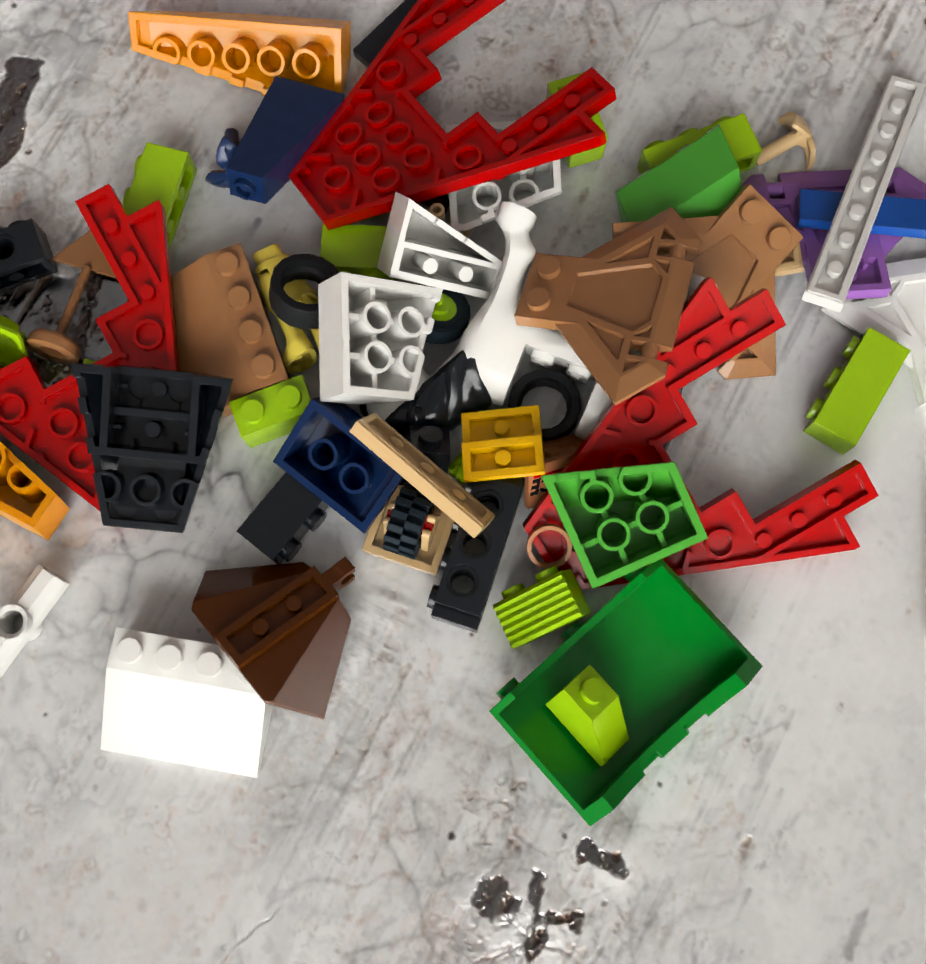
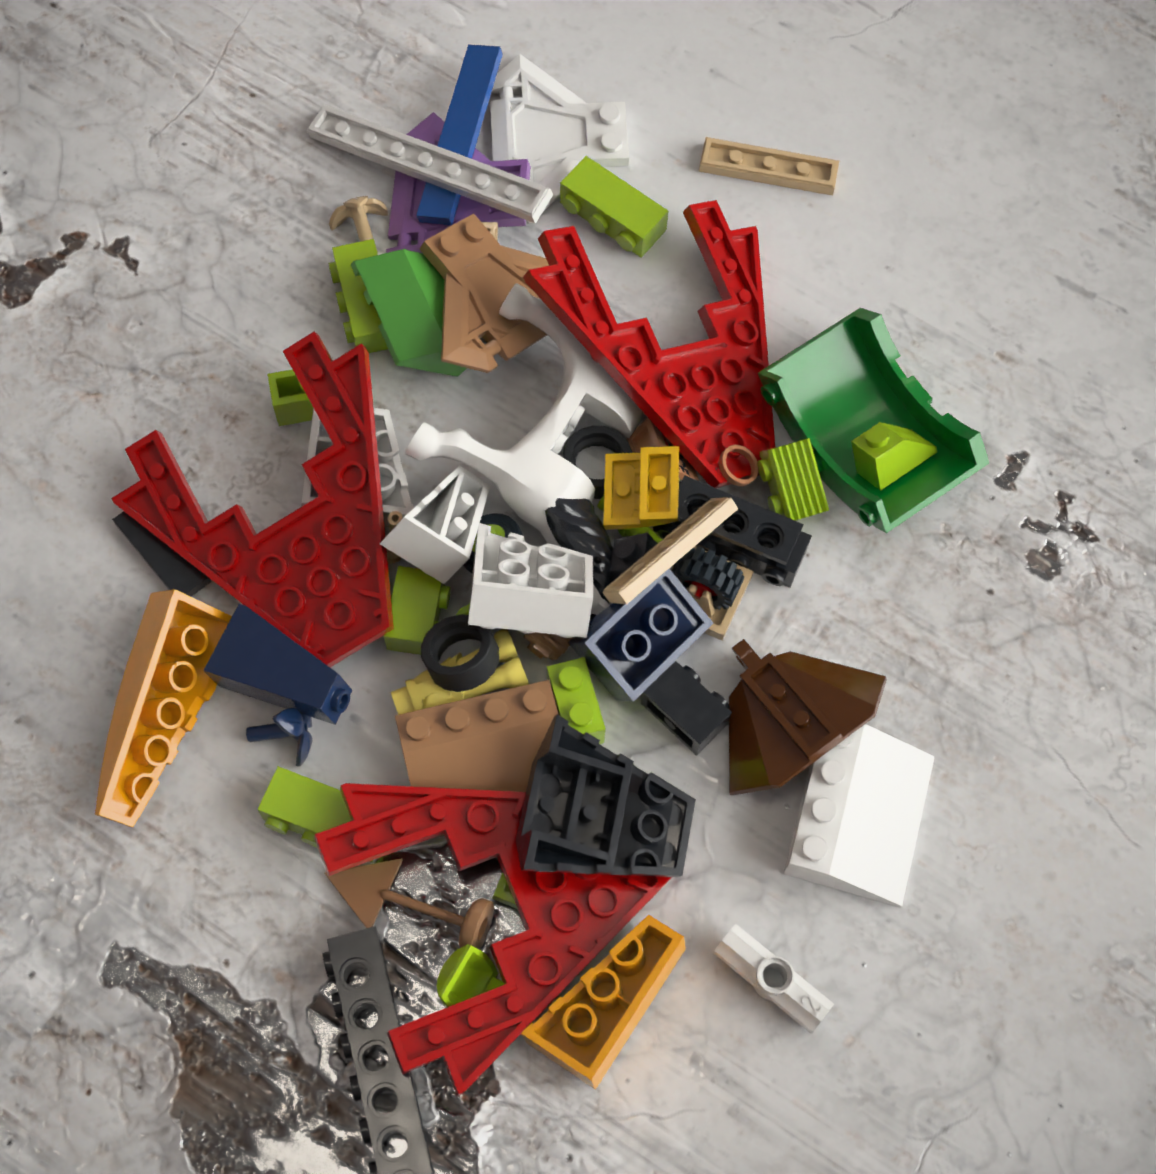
camera: 90 degrees left, 10 degrees down
medium nougat plate [514,207,702,406] -> none
bright green wedge [541,461,708,589] -> none

